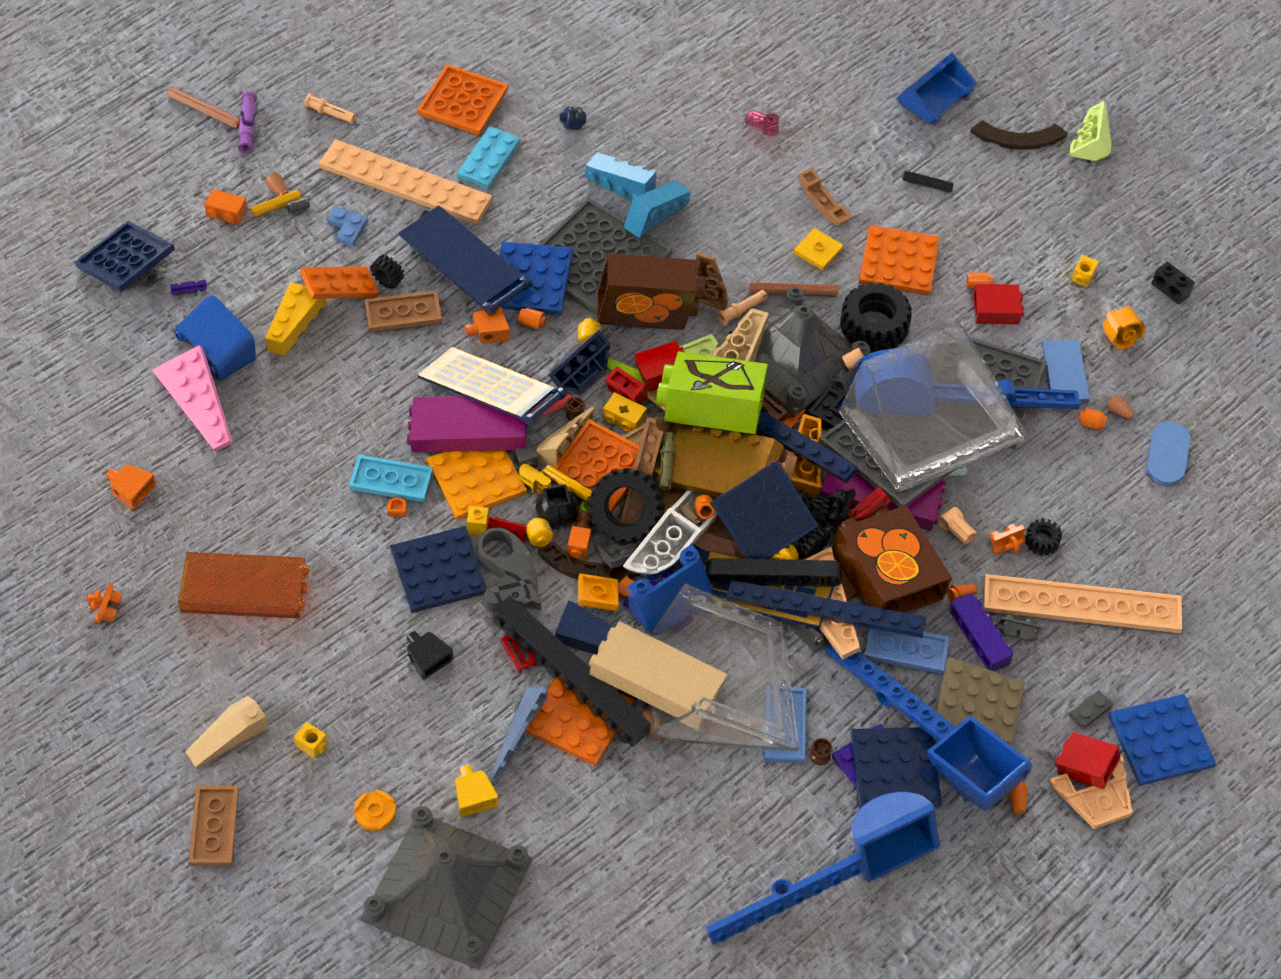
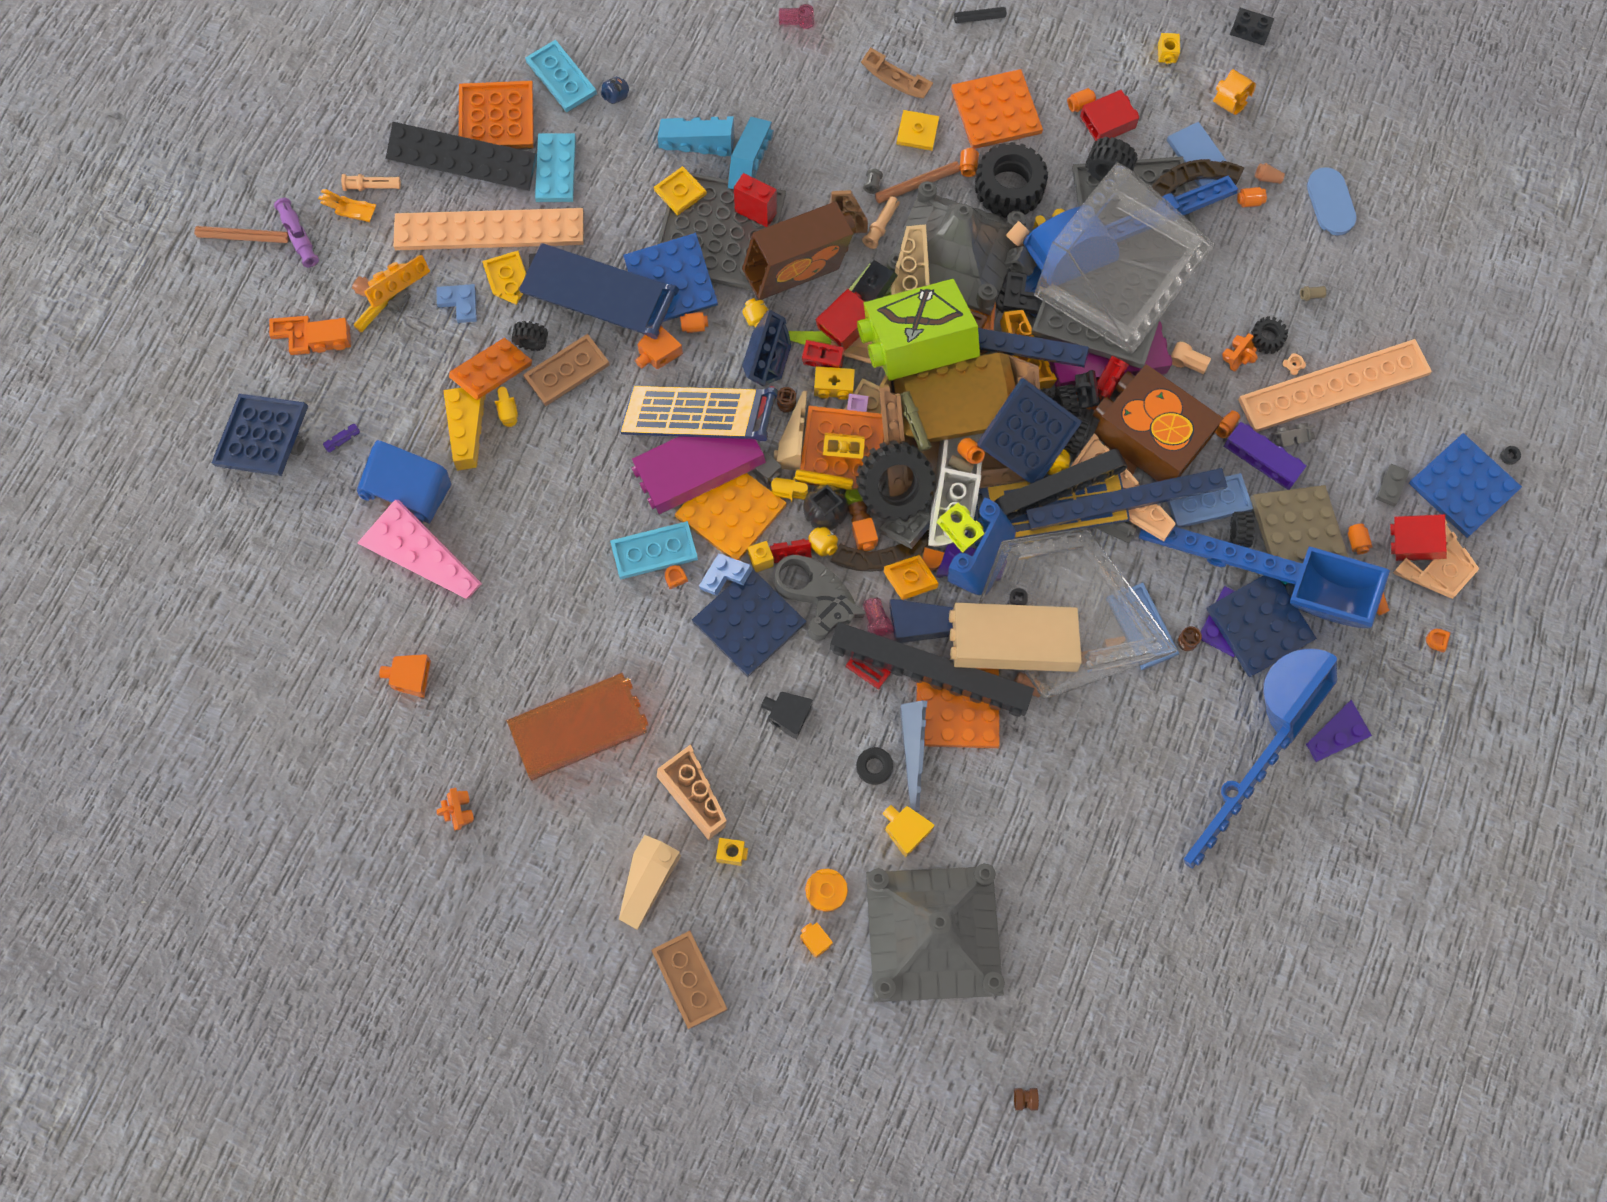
camera: 25 degrees left, 15 degrees up
none -> orange plate [269,316,310,355]
none -> light orange arm [318,189,376,222]
none -> light orange bracket [364,255,430,308]
none -> black plate [385,122,537,191]
none -> yellow tile [482,251,526,305]
none -> yellow arm [494,387,518,427]
none -> medium azure plate [525,40,597,112]
none -> yellow tile [654,166,707,215]
none -> light nougat wedge [657,744,727,840]
none -> plate [699,553,753,596]
none -> red brick [734,173,777,227]
none -> light orange brick [800,922,833,958]
none -> yellow brick [823,433,865,459]
none -> lavender plate [847,394,869,412]
none -> black plate [852,260,898,301]
none -> black tyre [856,747,893,785]
none -> dark grey bush [863,168,883,194]
none -> clear pink piece [863,597,894,637]
none -> neon yellow brick [937,503,985,553]
none -> orange brick [959,148,979,177]
none -> black bush [1010,588,1028,605]
none -> black tyre [1085,137,1138,185]
none -> dark brown tile [1147,159,1245,200]
none -> black tyre [1230,512,1255,548]
none -> light nougat plate [1283,353,1306,375]
none -> dark tan pin [1300,286,1326,301]
none -> dark purple wing [1306,700,1372,762]
none -> orange brick [1347,524,1372,555]
none -> orange tile [1426,629,1451,653]
none -> black bush [1500,446,1521,465]

